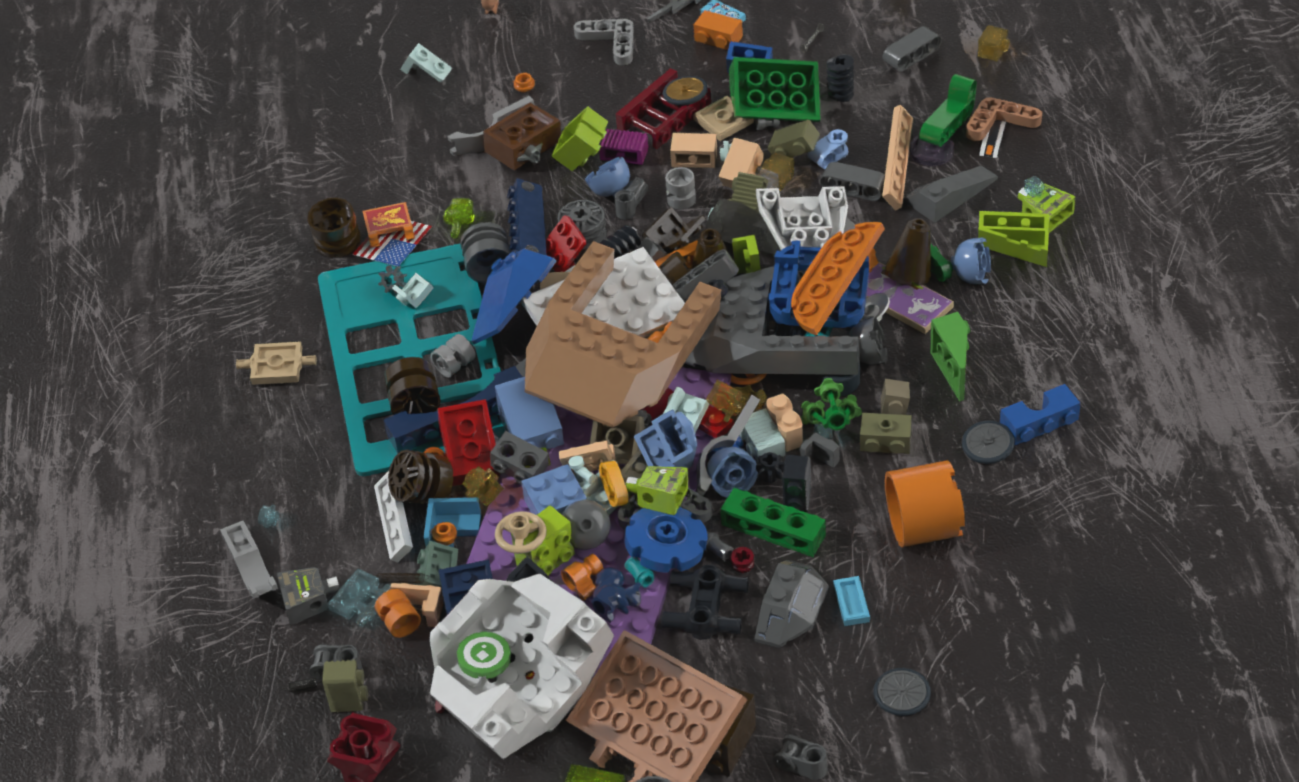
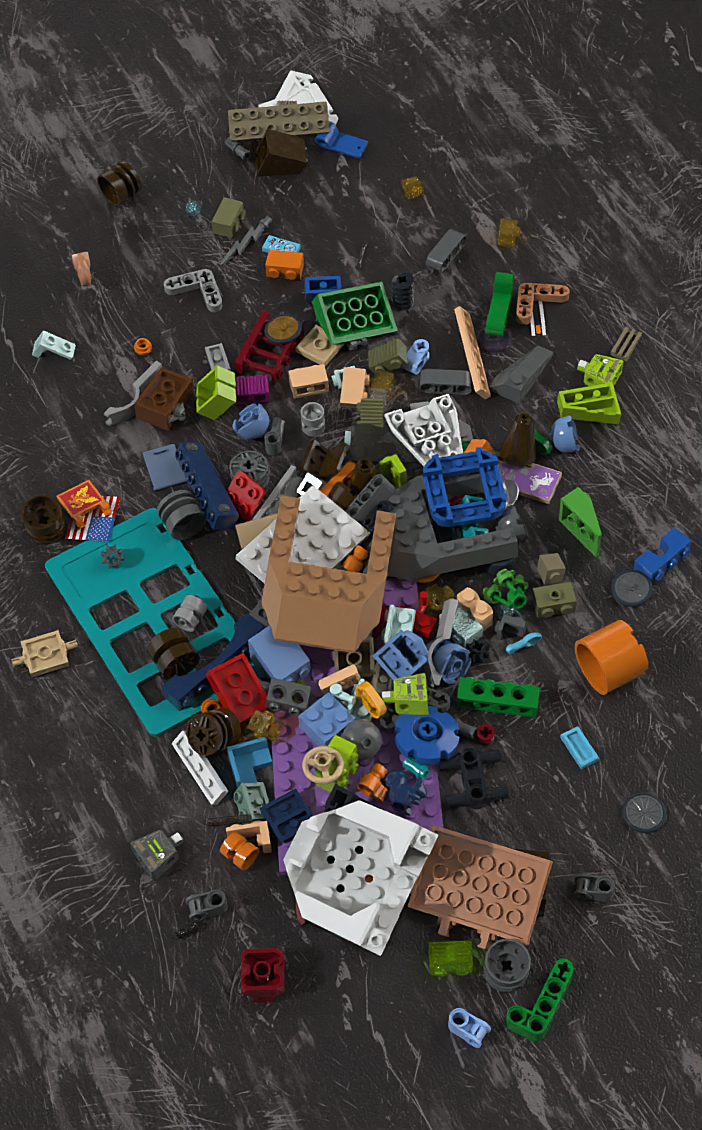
camera: 20 degrees left, 10 degrees up
light grey piece [220,521,278,598] -> none
clear light blue plate [258,505,279,528] -> none
olive brick [323,659,368,712] -> none
clear light blue plate [328,569,391,627] -> none
light aqua bracket [392,273,434,308] -> none
orange plate [432,522,457,546] -> none
clear neon green piece [443,198,474,238] -> none
bright green tile [457,632,511,679] -> none
blue wedge [471,249,556,345] -> none
black piece [600,225,641,259] -> none
clear yellow bracket [705,379,743,423] -> none
dark grey wedge [755,560,828,648] -> none
black brick [782,455,811,512] -> none
orange plate [791,222,885,335] -> none
clear light blue plate [1024,176,1045,197] -> none
none -> sand blue container [142,444,187,491]
none -> light grey hinge [205,343,231,371]
none -> medium azure piece [506,632,542,654]
none -> dark tan tile [611,327,642,361]

